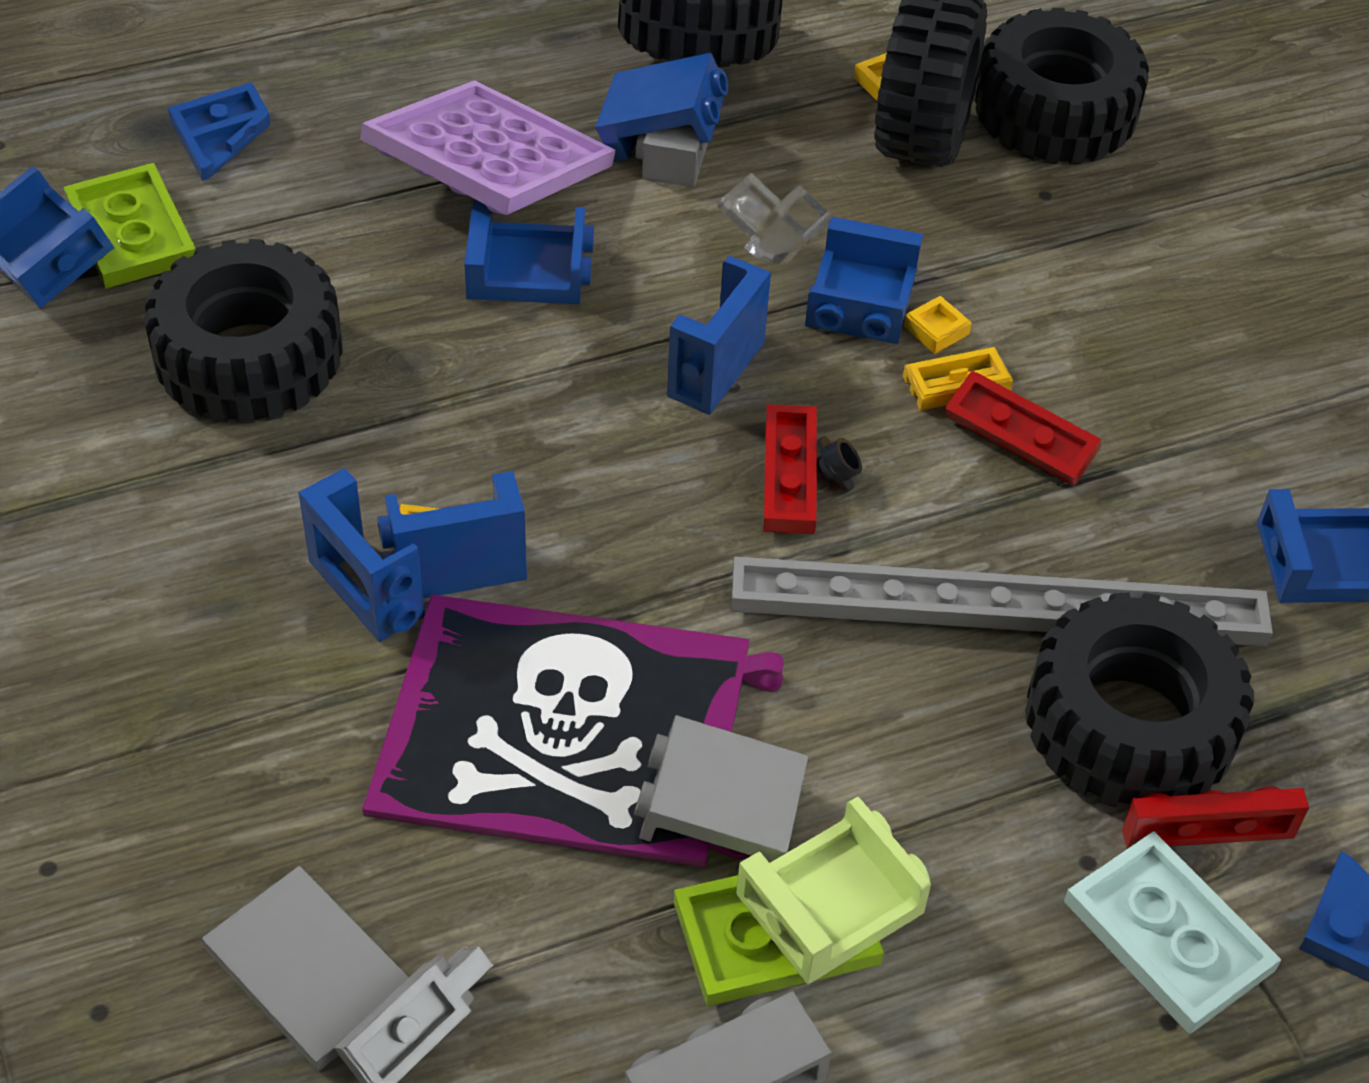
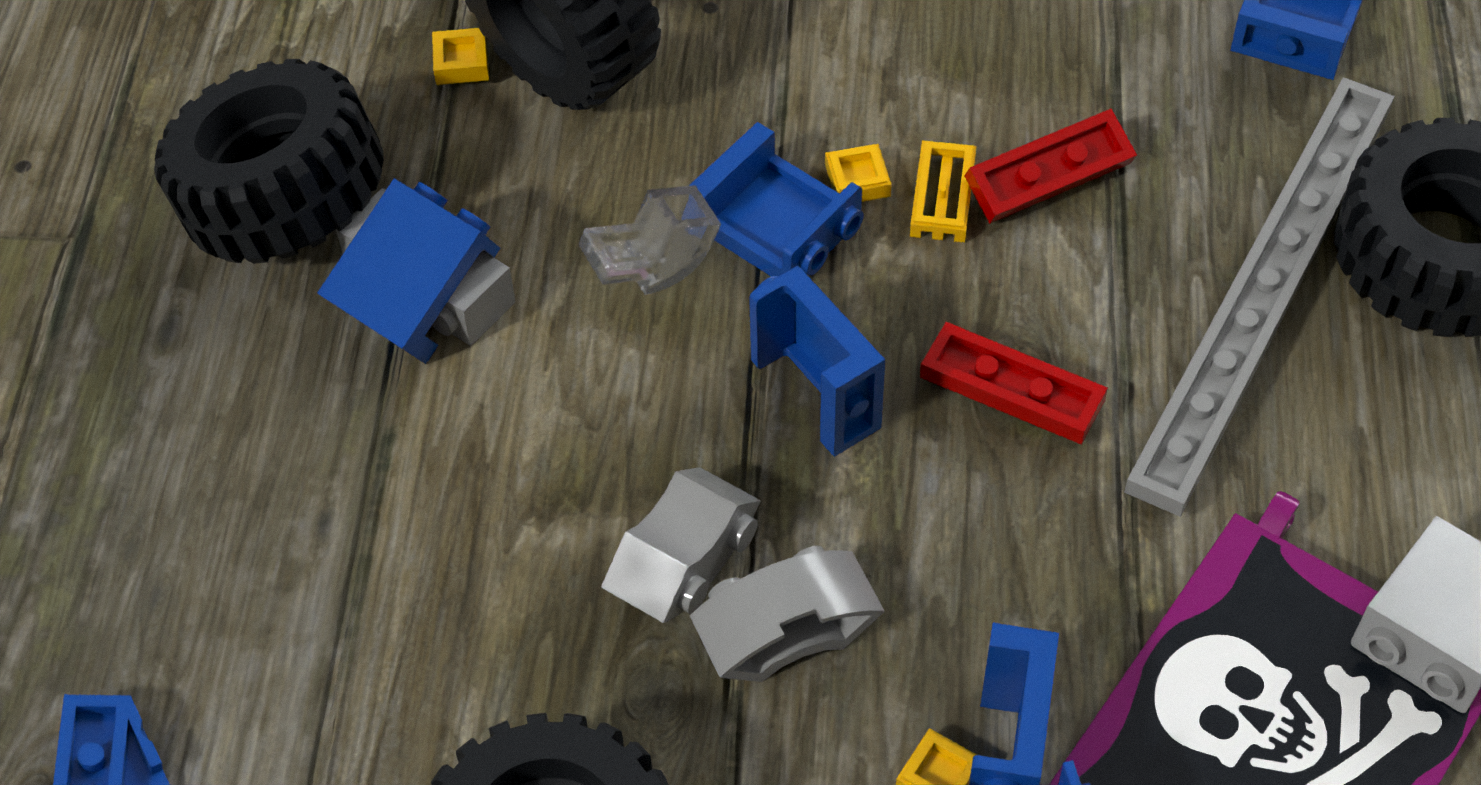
camera: 60 degrees left, 5 degrees up
lavender plate [360,80,616,215] -> none
blue panel [464,200,594,304] -> none
black plate [817,436,862,492] -> none
none -> light grey brick [601,467,761,623]
none -> light grey brick [689,546,885,682]

